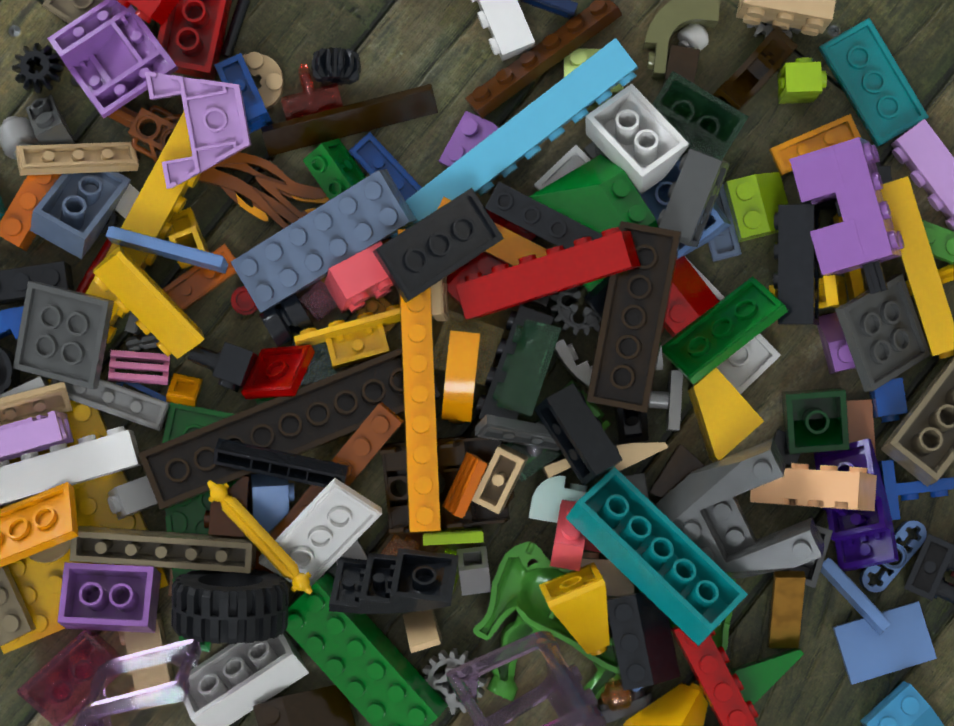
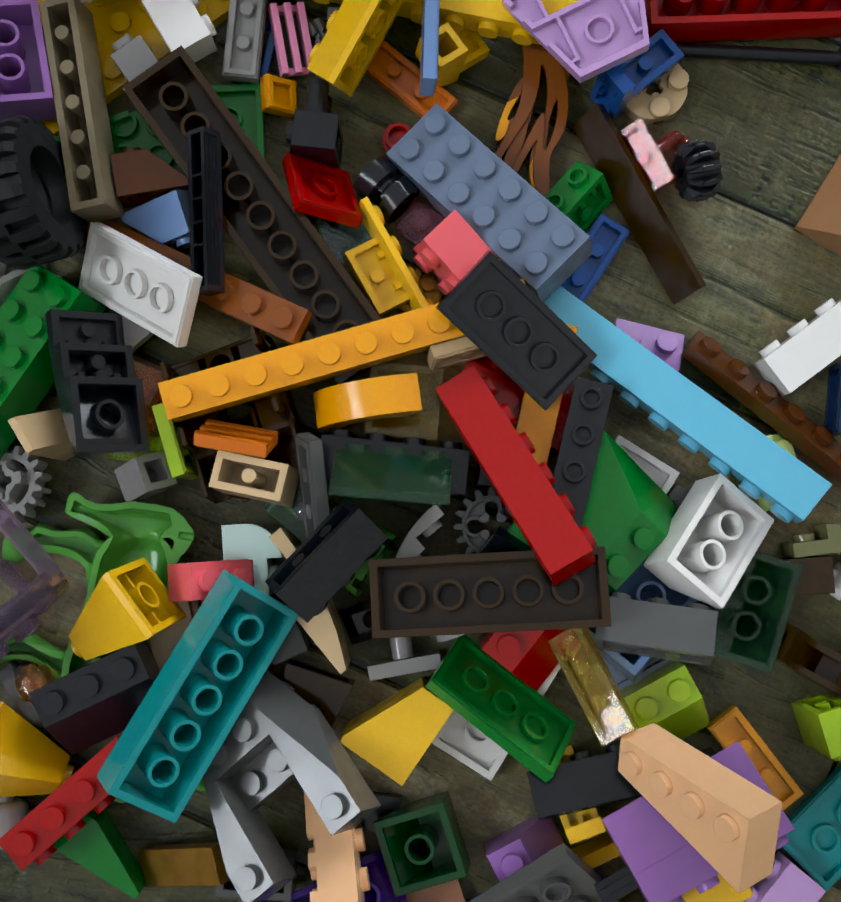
camera: 70 degrees right, 0 degrees up
yellow wheel [207,480,313,595] -> none
none -> clear yellow plate [548,628,639,746]
none -> light nougat wedge [618,723,783,893]

